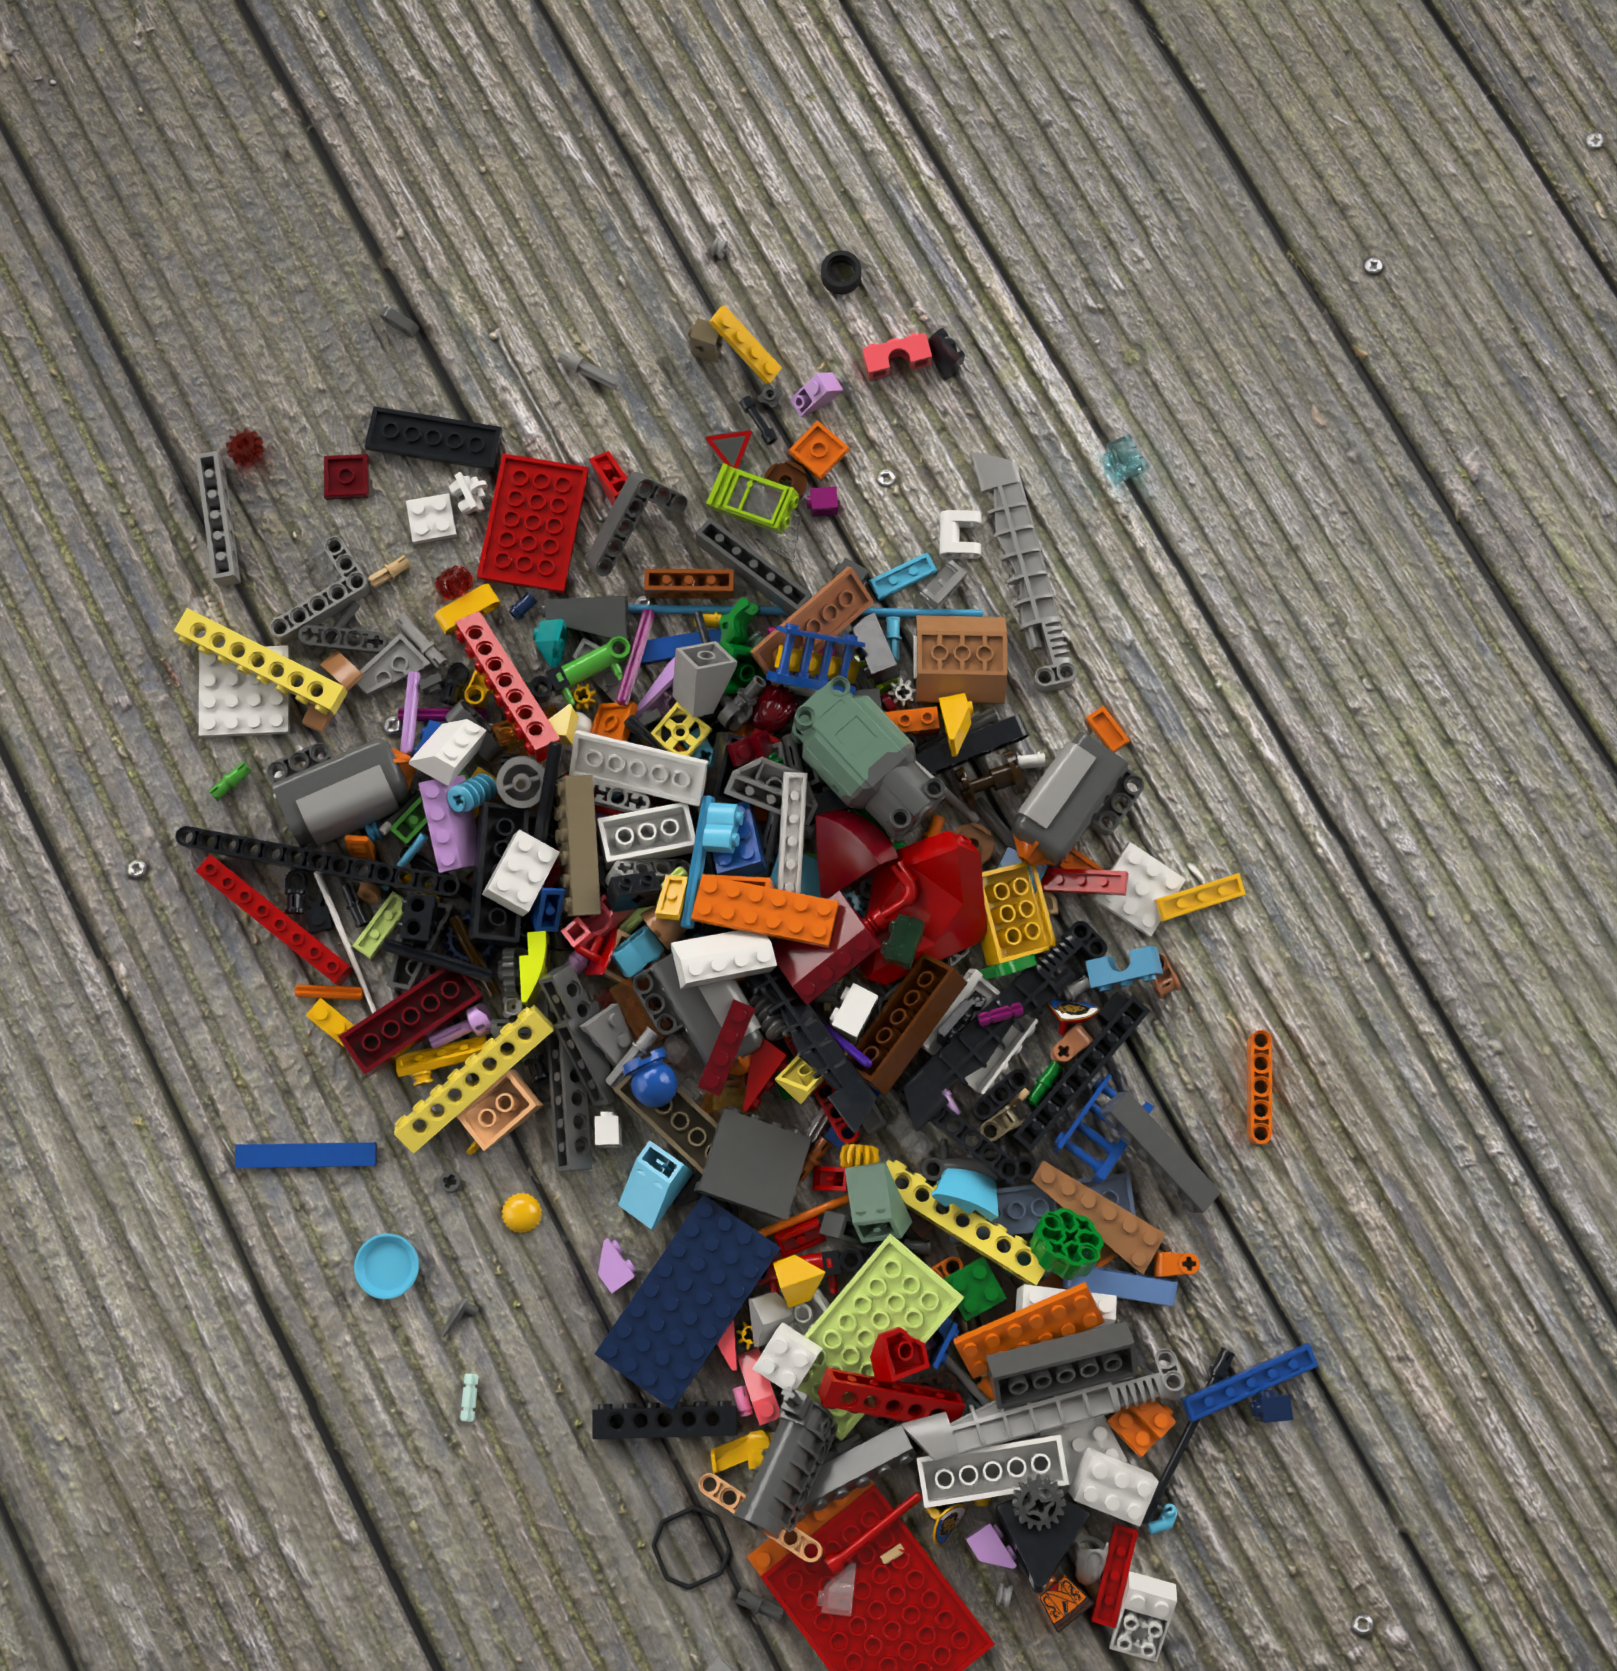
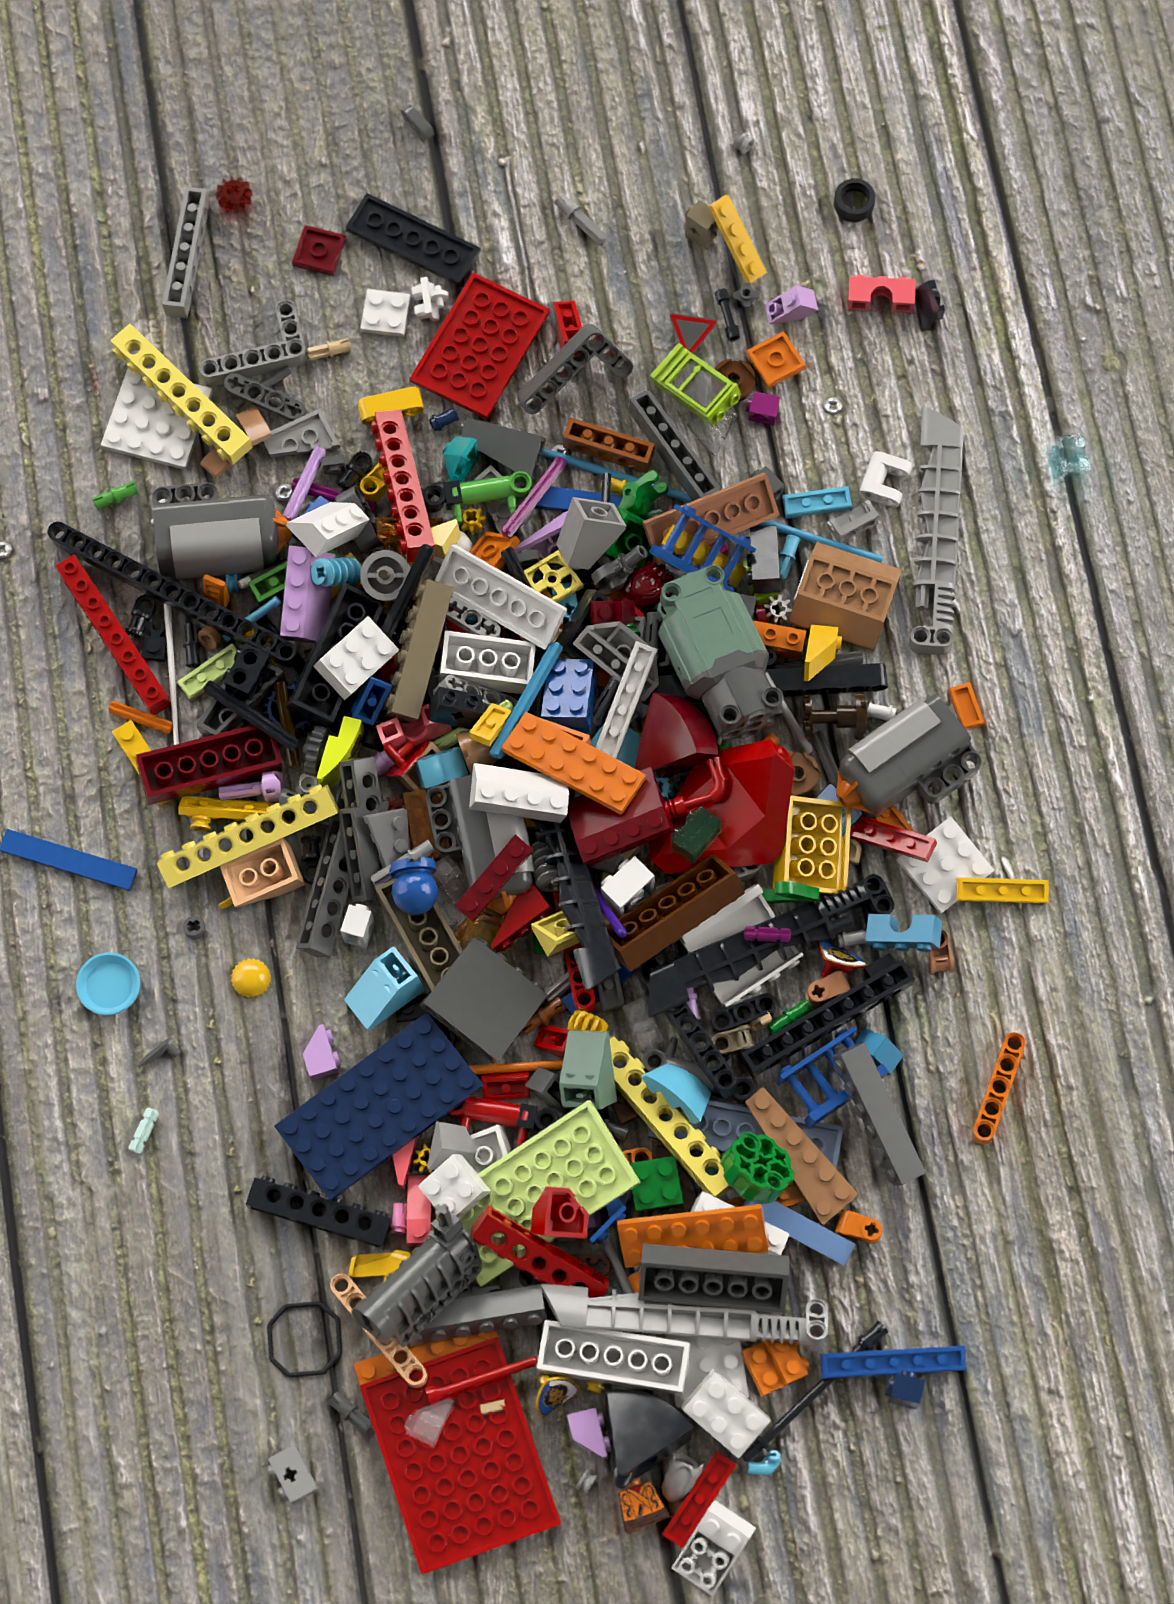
camera: 20 degrees right, 5 degrees down
light grey pin [395,613,448,670] -> none
clear red gear [434,565,474,600] -> none
medium azure brick [702,802,744,853] -> none
yellow slope [773,1255,826,1308] -> none
black hinge [937,990,987,1047] -> none
dark grey gear [1012,1474,1066,1531] -> none
none -> dark azure slope [855,1029,904,1075]

